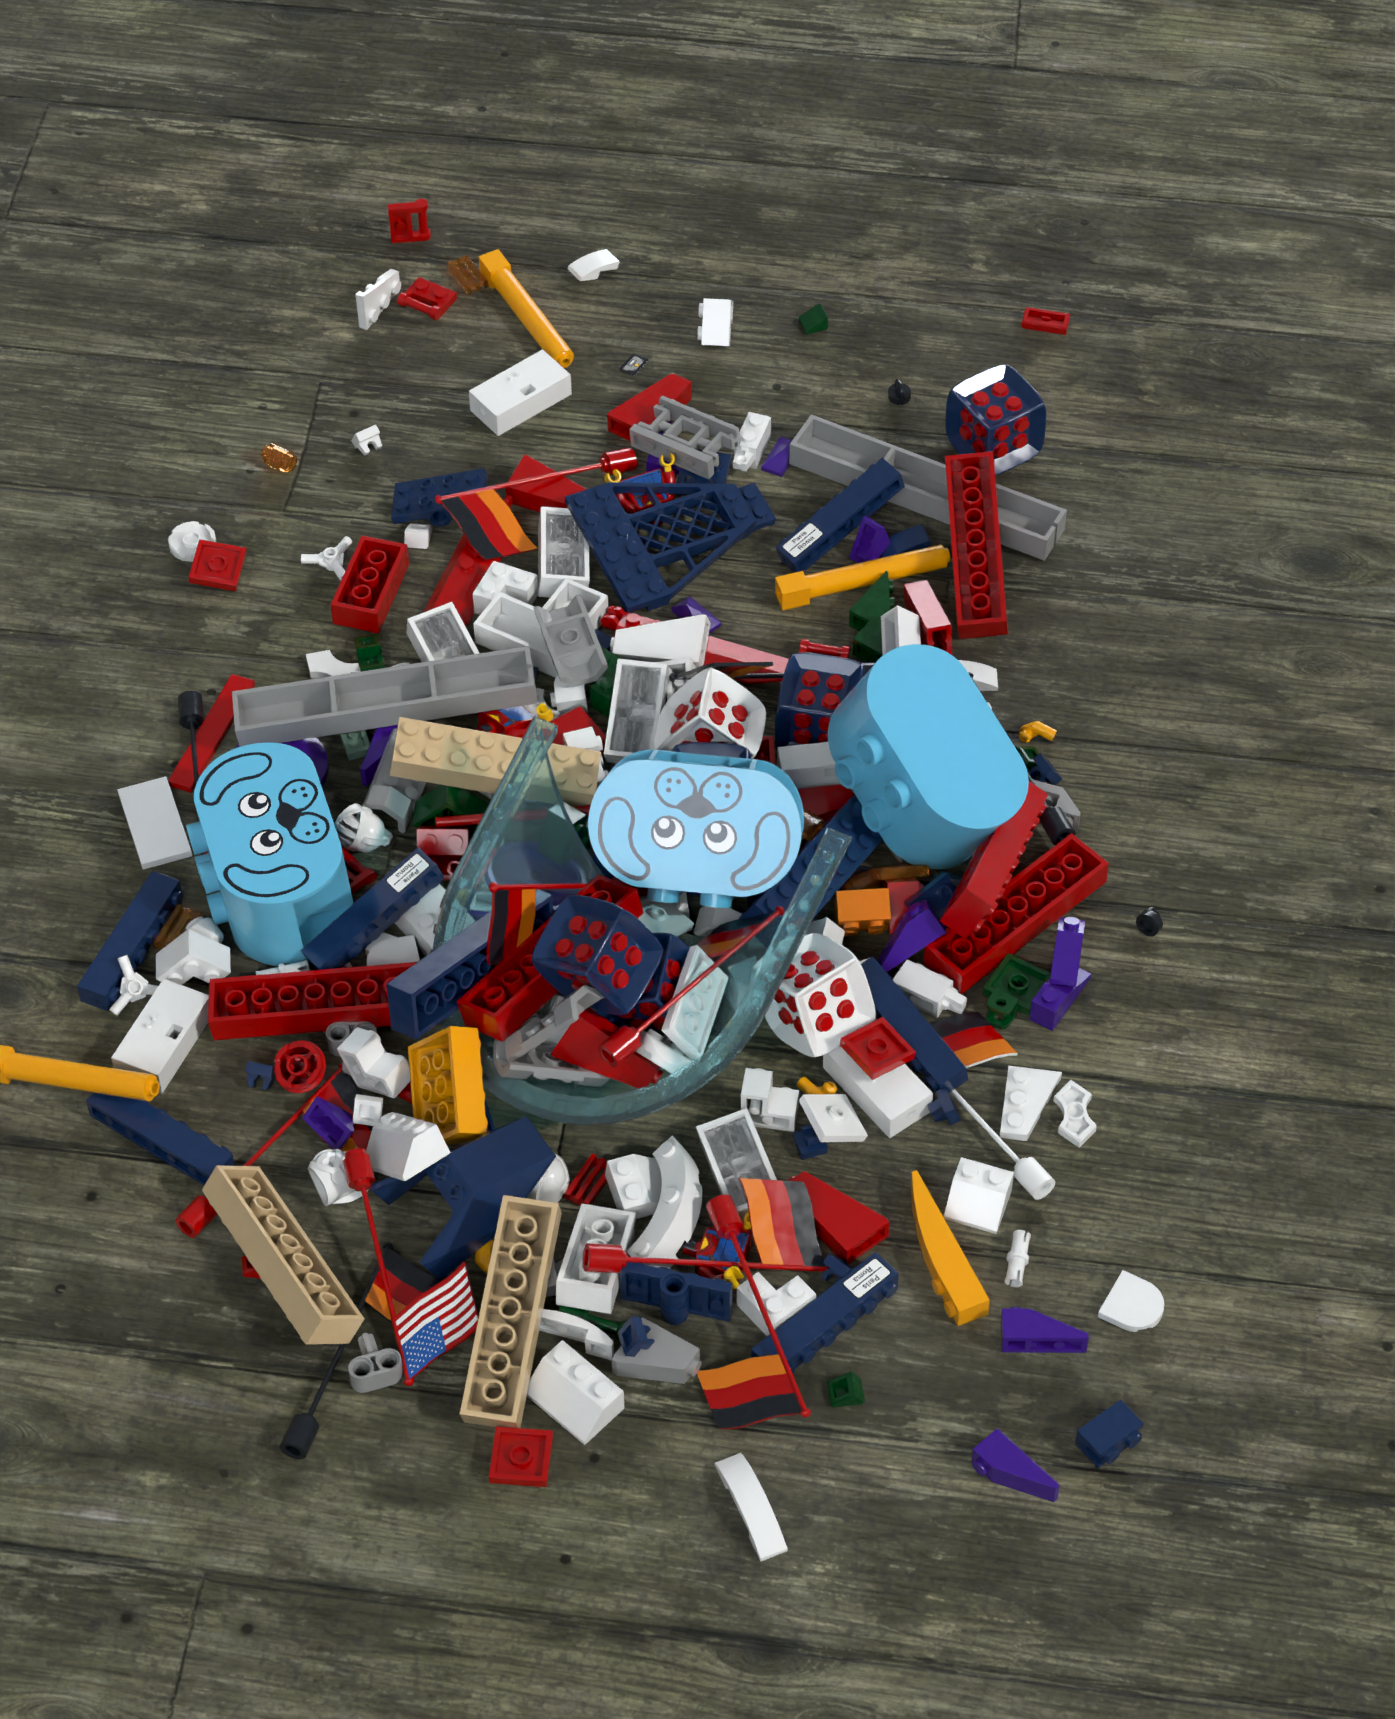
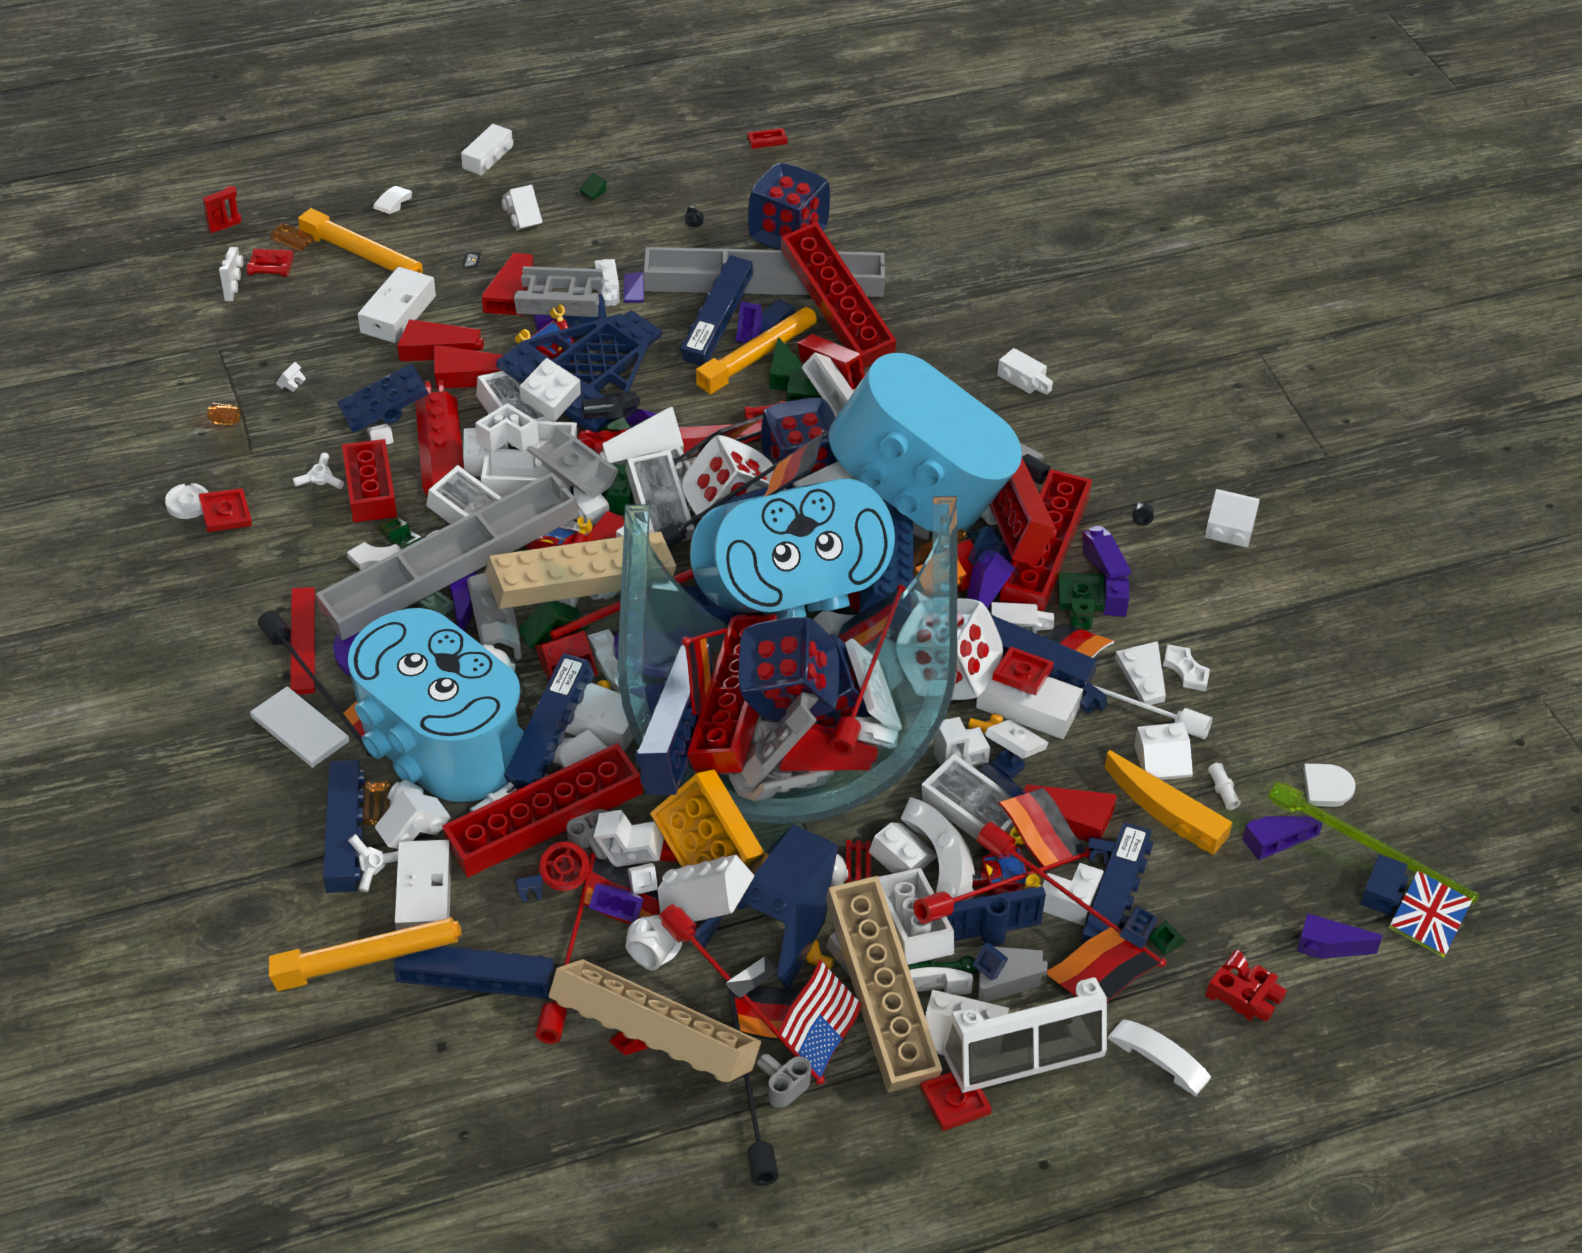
camera: 30 degrees left, 5 degrees down
flag [435,447,637,561] -> none
none -> red slope [397,319,484,362]
none -> white brick [461,124,513,175]
none -> white brick [475,403,539,452]
none -> white brick [520,358,581,422]
none -> black piece [581,391,640,419]
none -> dark green slope [599,417,631,432]
none -> flag [655,430,829,549]
none -> dark grey sticker [726,957,778,997]
none -> windscreen [941,977,1107,1093]
none -> dark blue tile [980,763,1026,798]
none -> white hinge [997,348,1053,395]
none -> dark blue tile [1119,905,1158,949]
none -> white slope [1205,489,1260,548]
none -> red hips [1205,950,1287,1022]
none -> flag [1267,781,1479,958]

